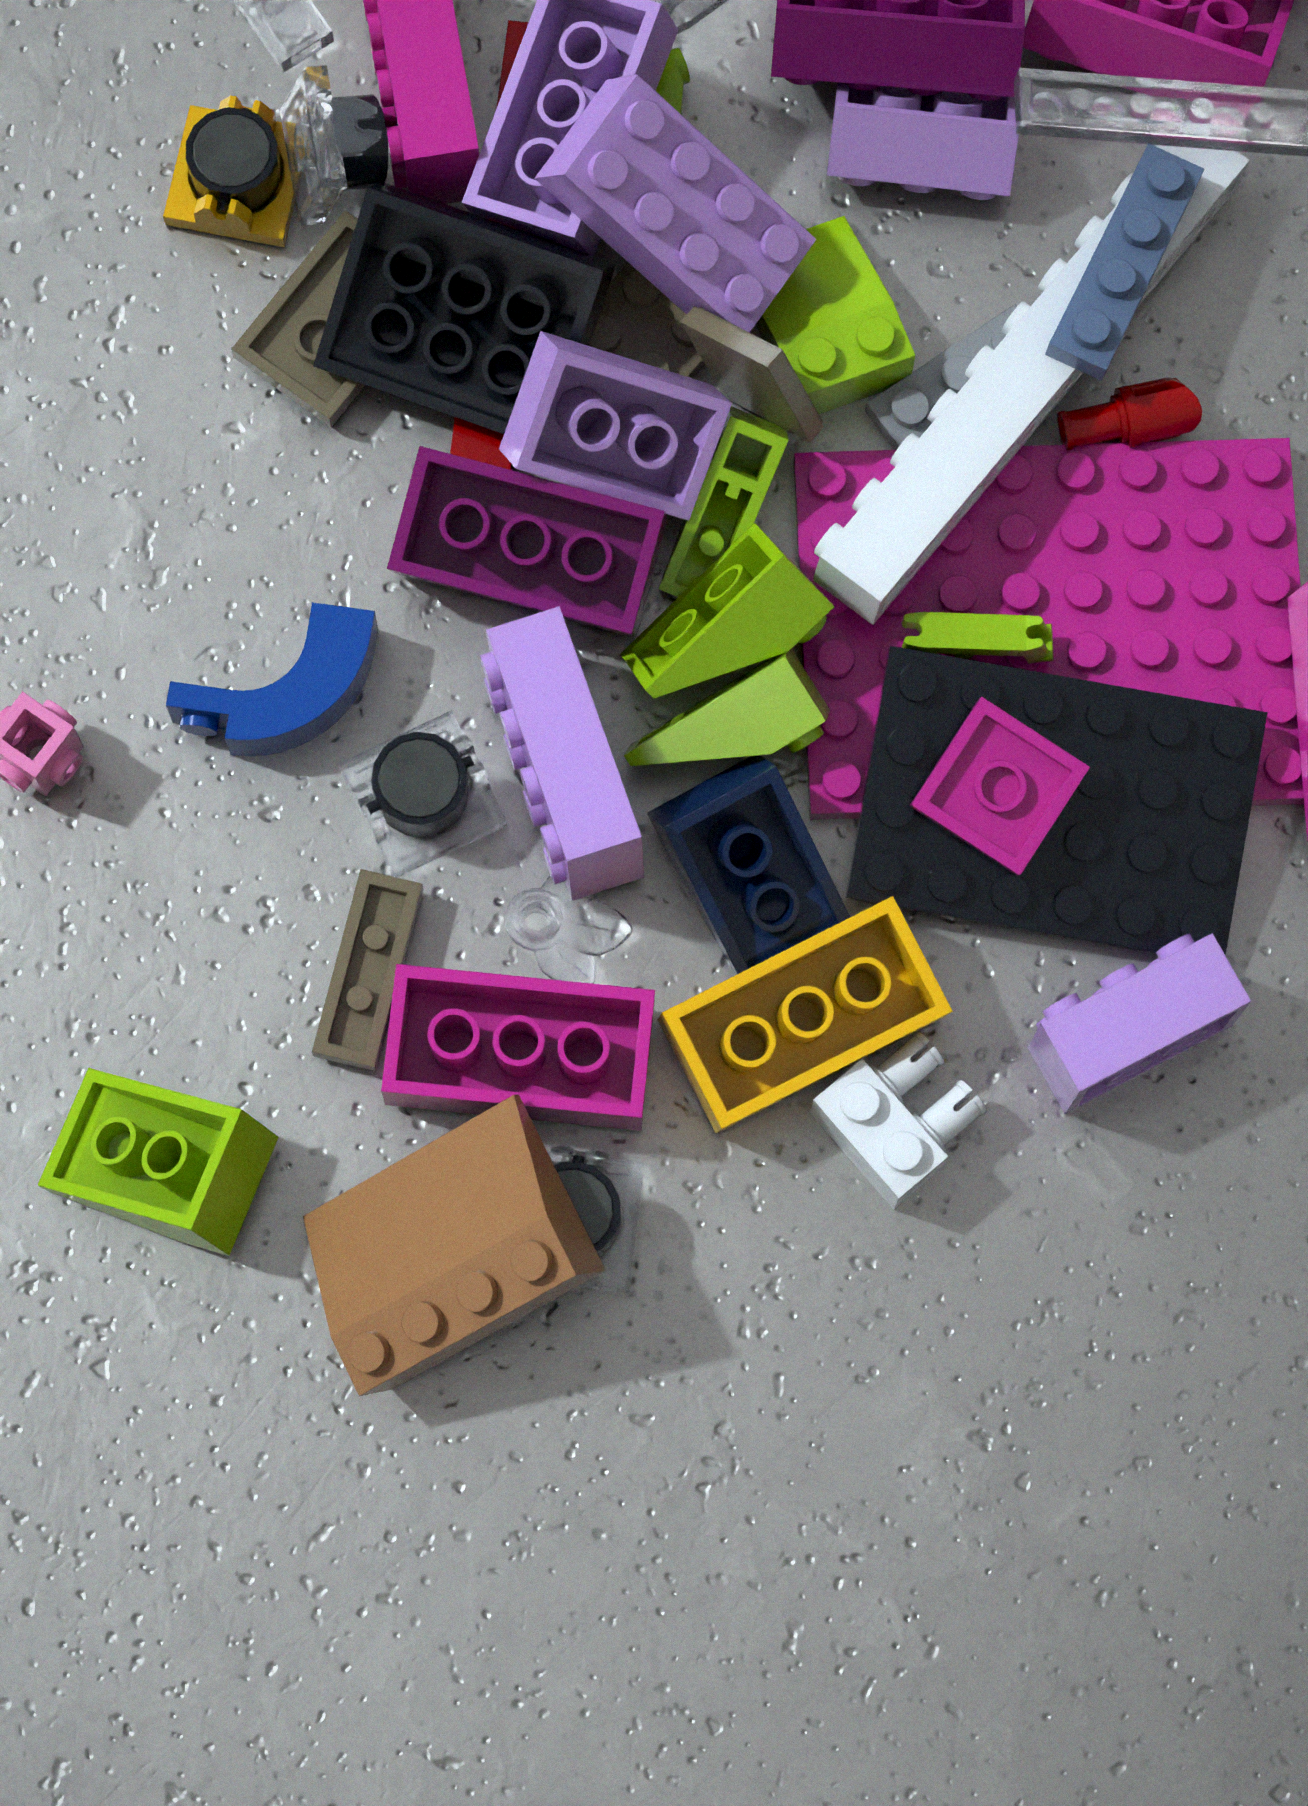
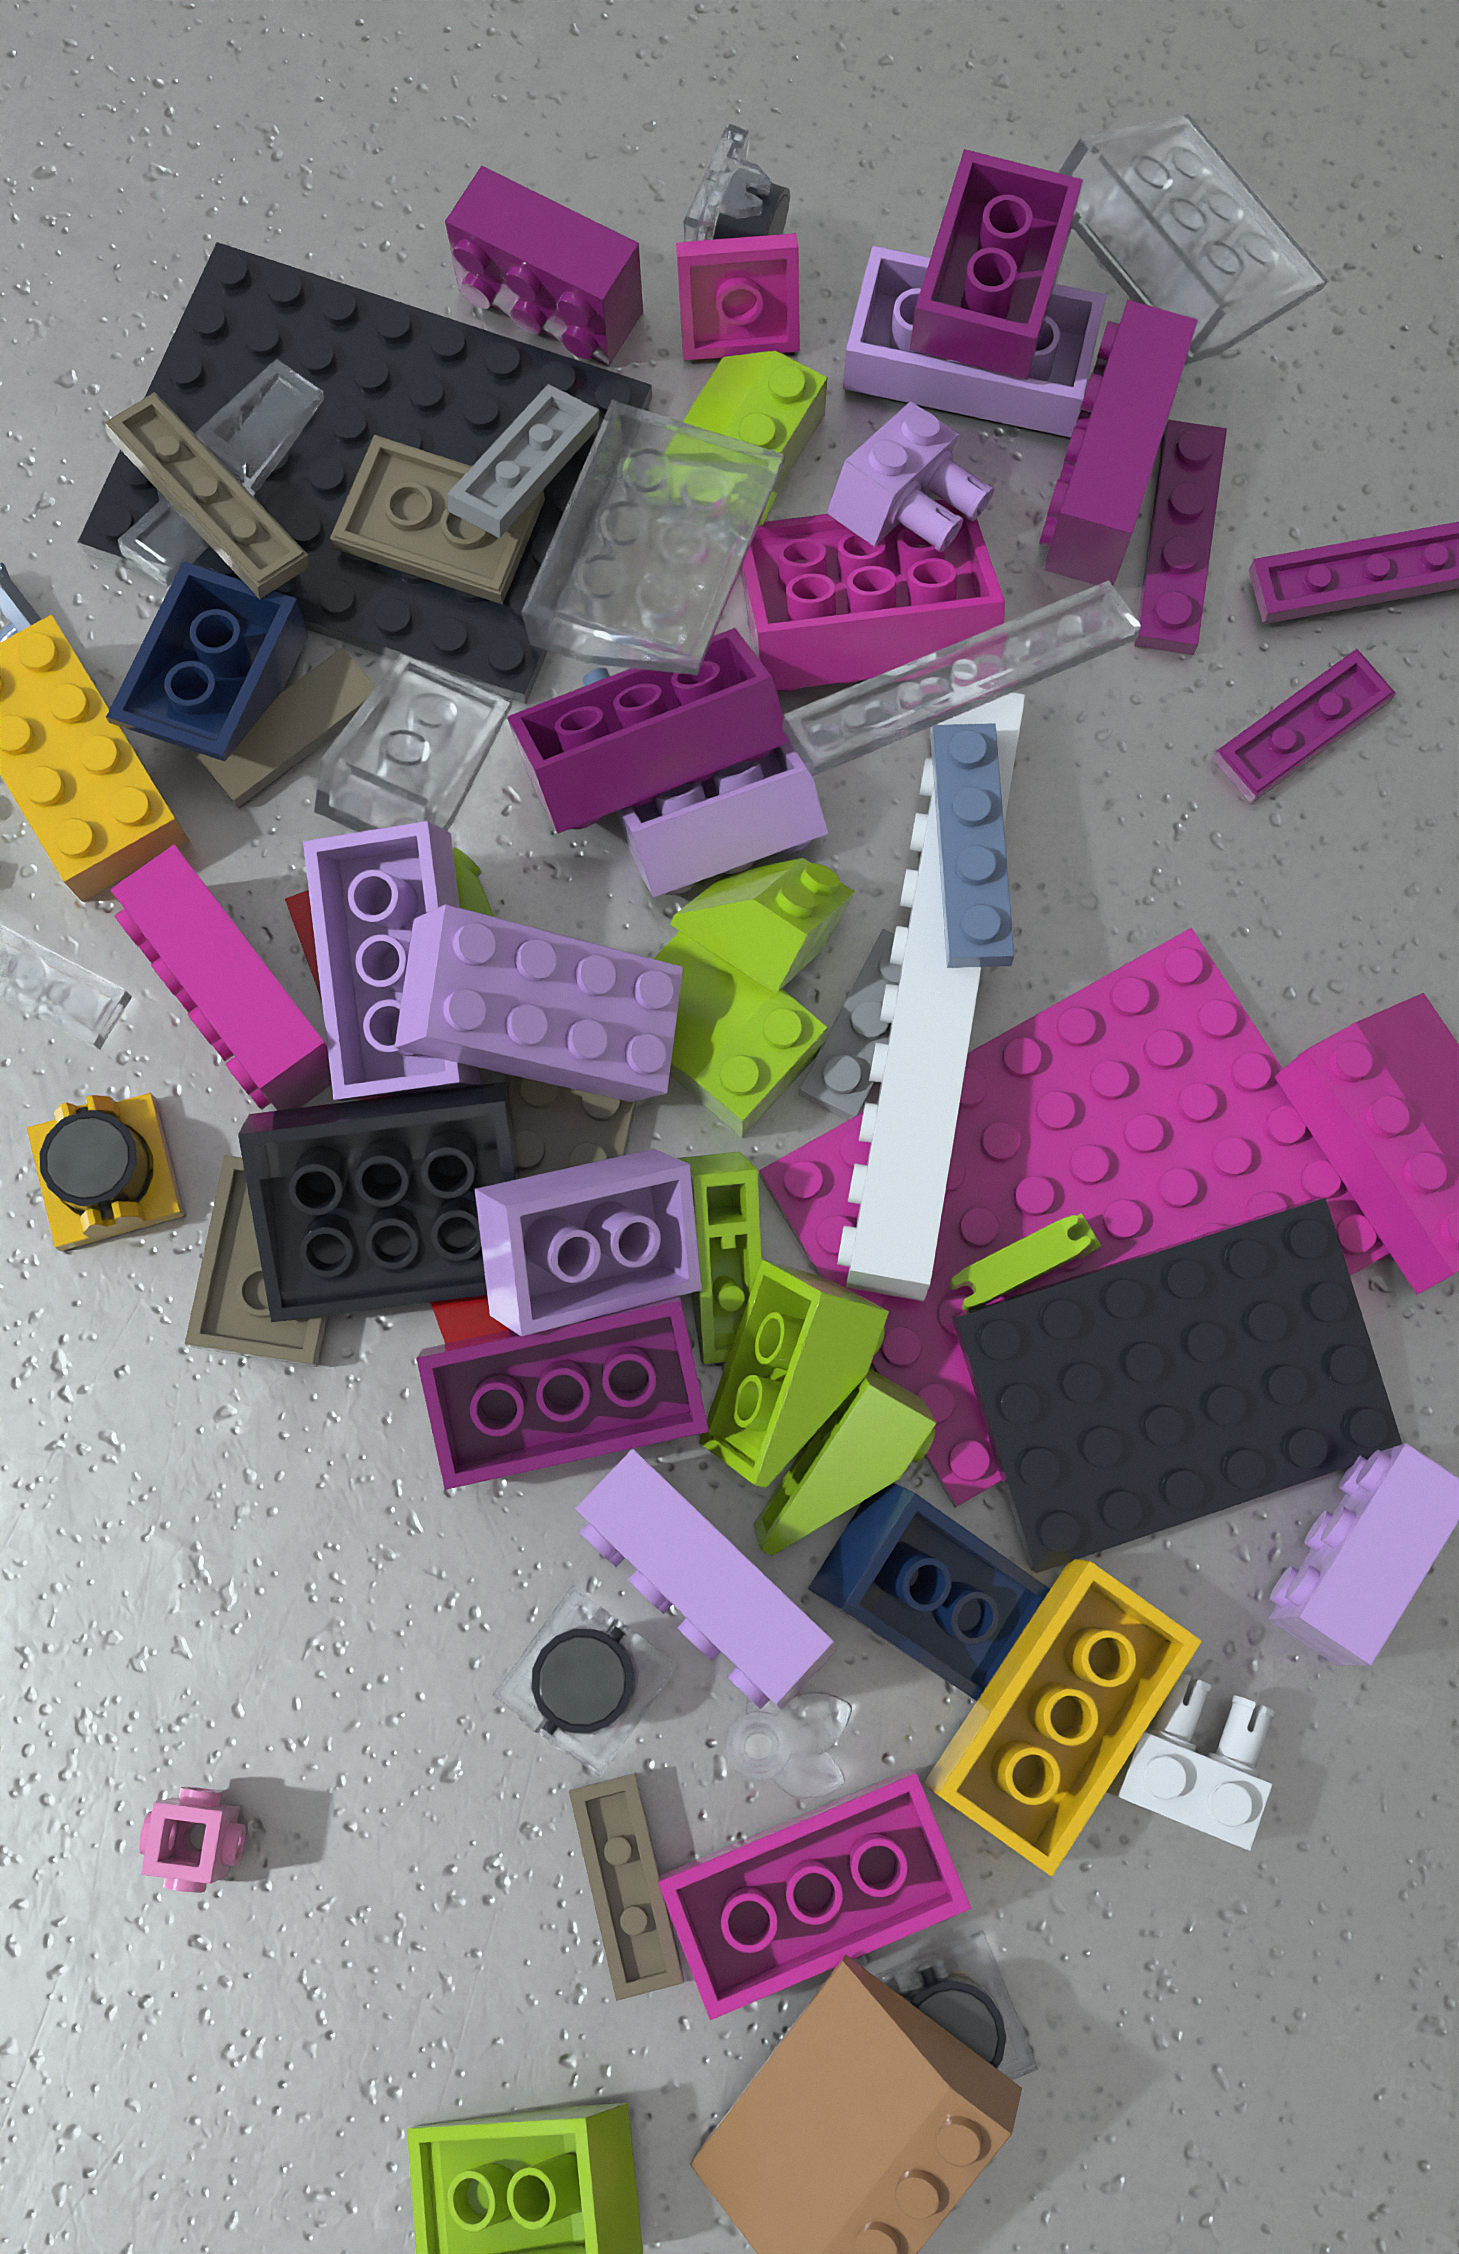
camera: 25 degrees left, 0 degrees up
blue arch [166,602,378,757] -> none
clear piece [279,65,389,226] -> none
dark tan tile [680,306,824,443] -> none
dark pink plate [910,697,1090,876] -> none
red arm [1057,378,1202,451] -> none
none -> lime slope [670,858,855,994]

